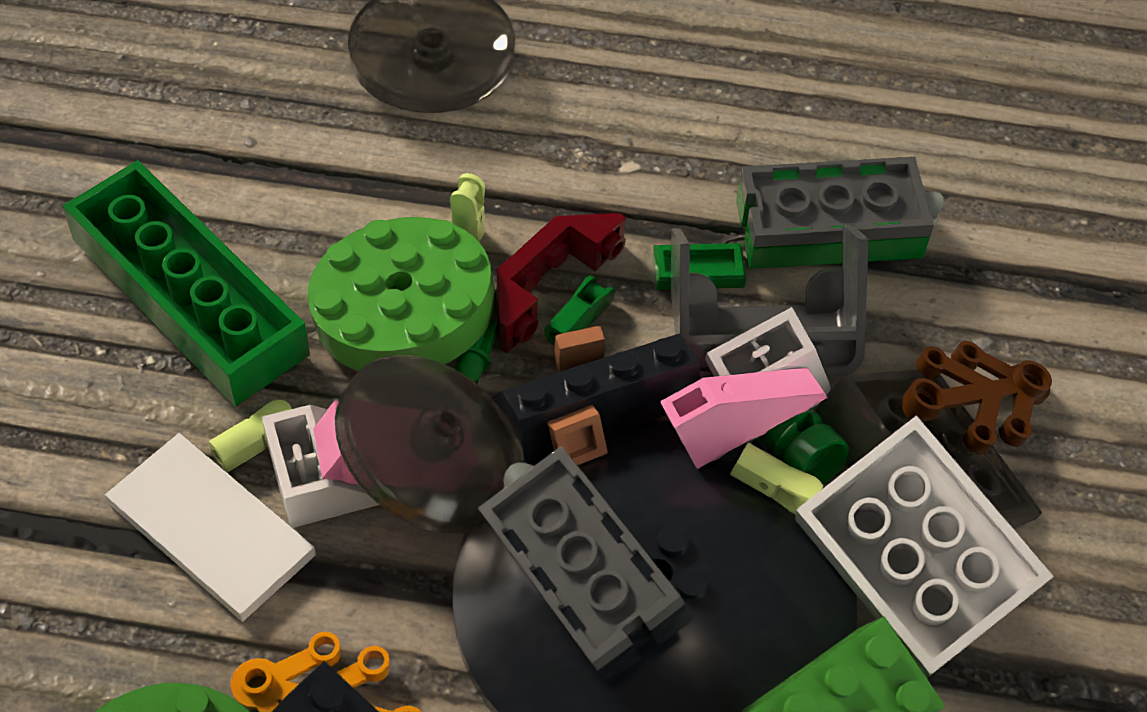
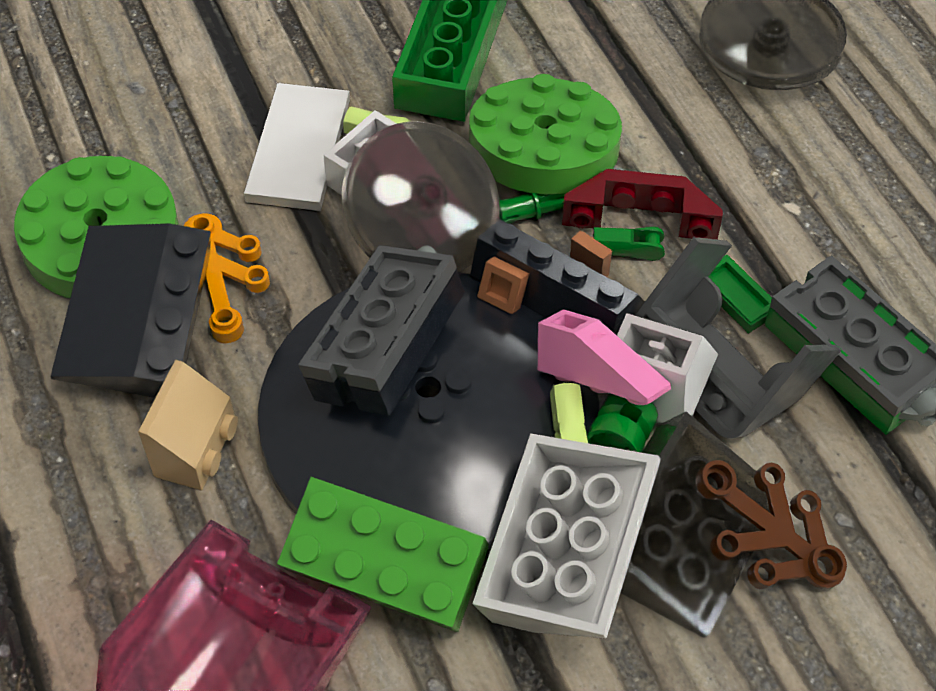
camera: 60 degrees right, 0 degrees up
yellowish green bar [450,173,485,242] -> none

